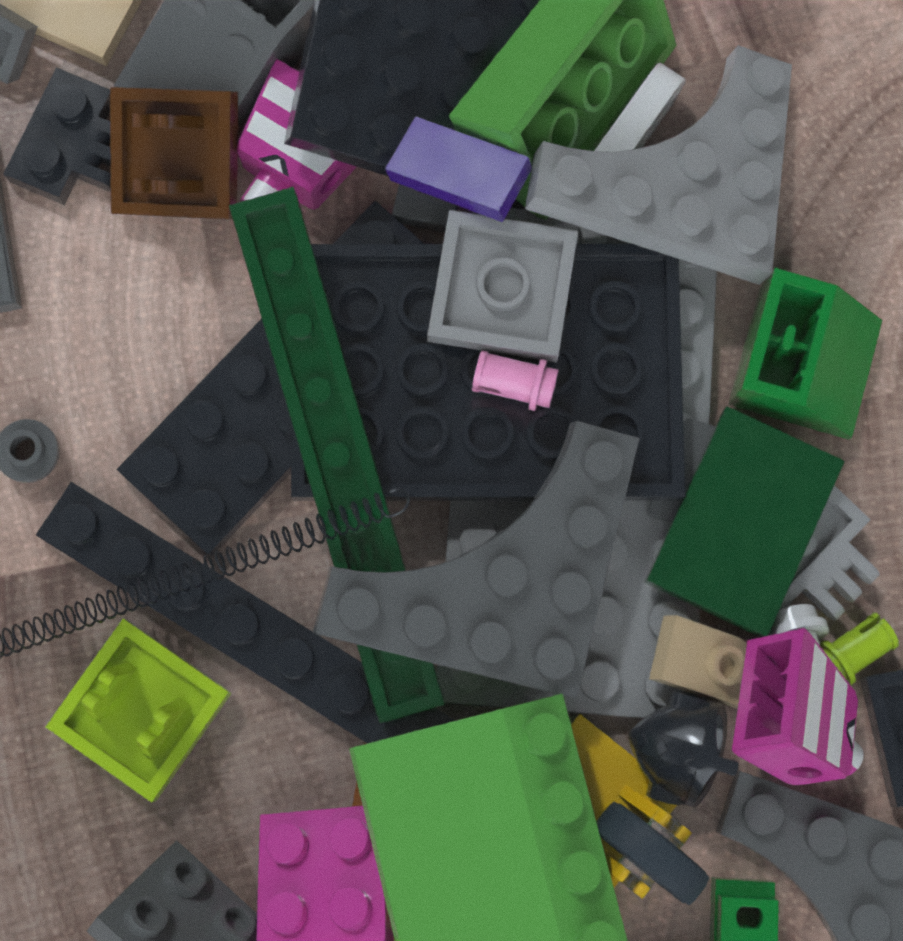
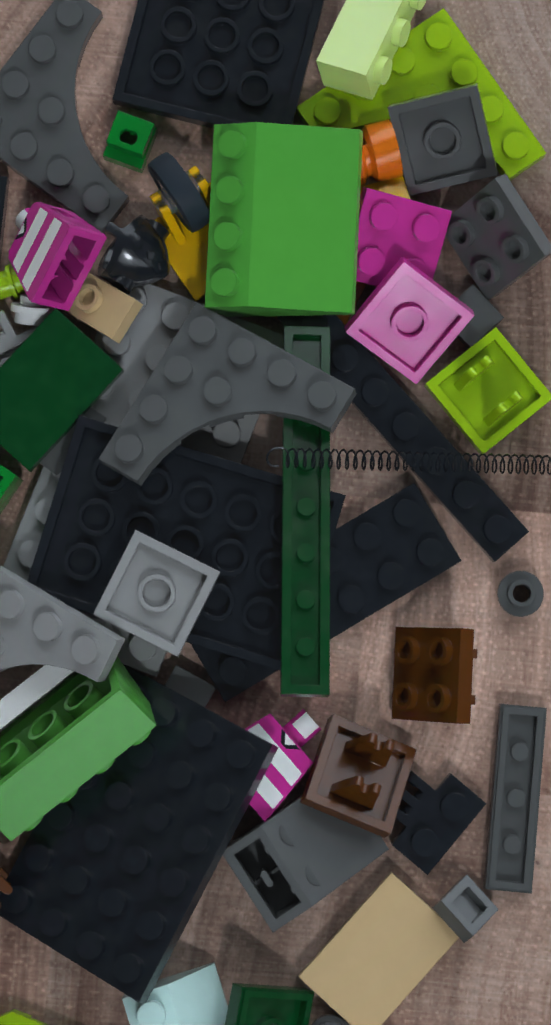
camera: 160 degrees left, 5 degrees up
tile [385,117,532,222] -> none
bright pink pin [472,350,559,411] -> none
none -> dark pink plate [344,257,475,384]
none -> reddish brown plate [392,627,478,724]
none -> dark grey tile [457,285,504,349]

